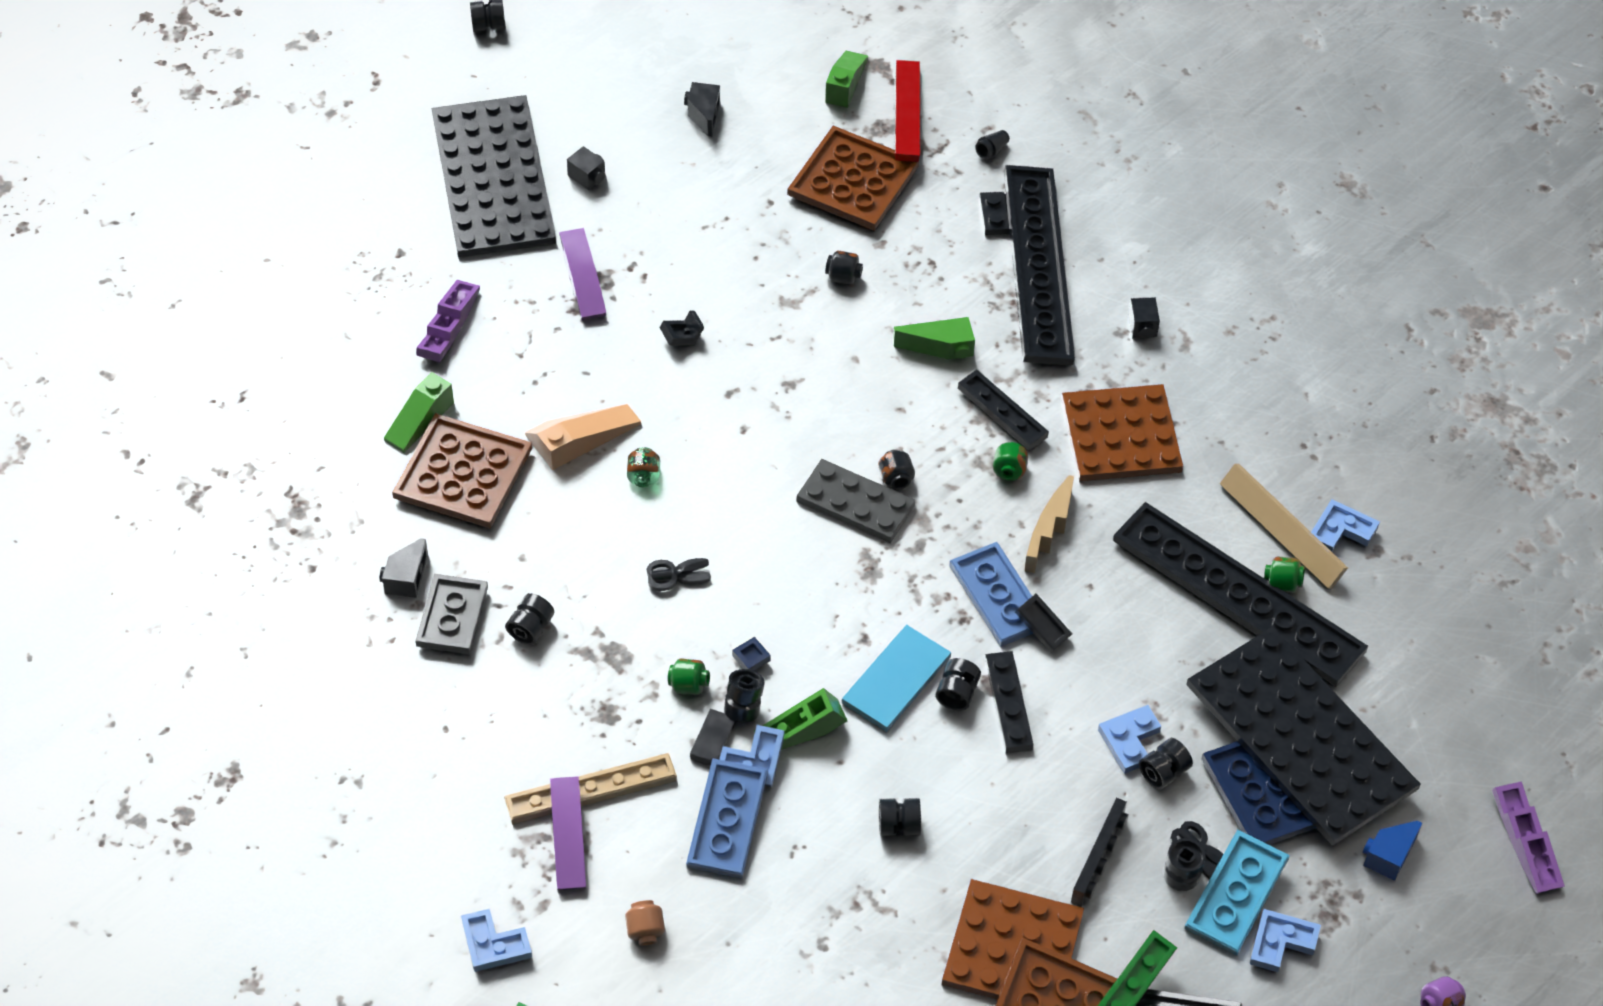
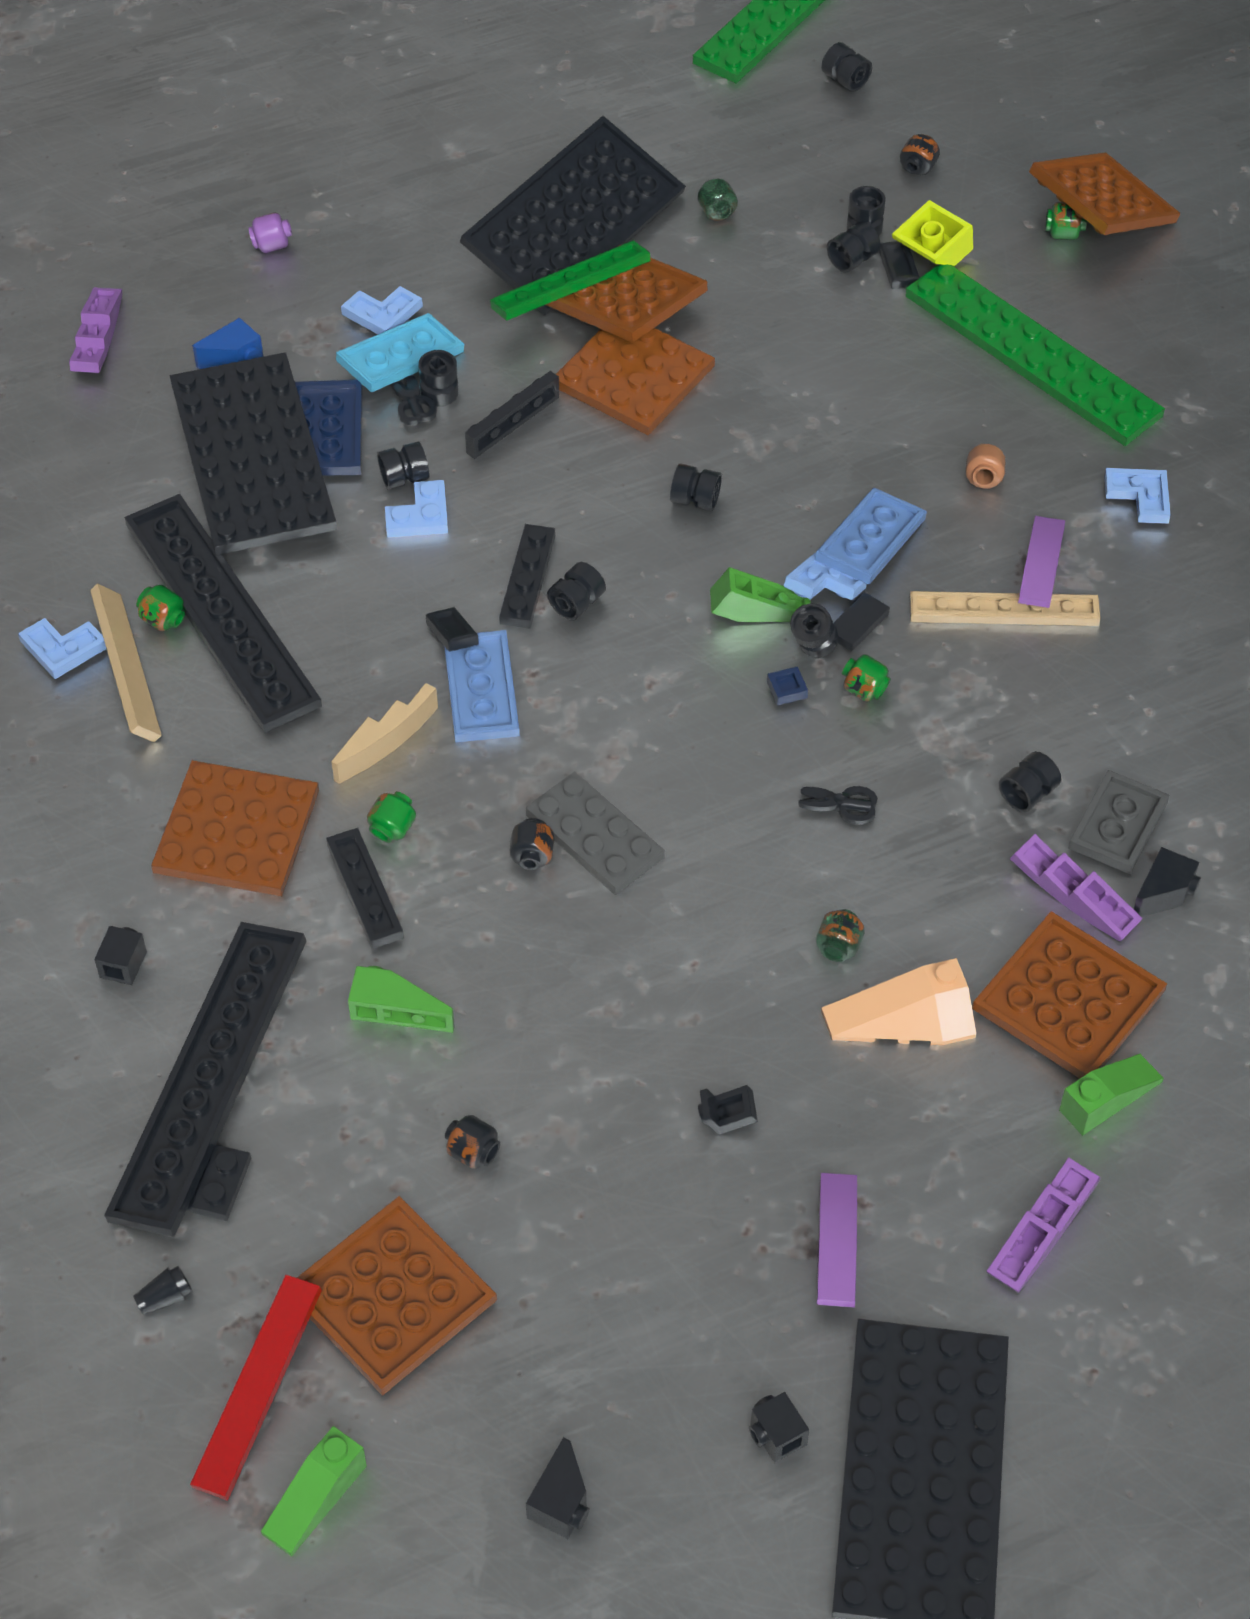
camera: 160 degrees left, 0 degrees up
medium azure tile [842,624,951,732] -> none
none -> medium lavender slope [1010,834,1143,942]

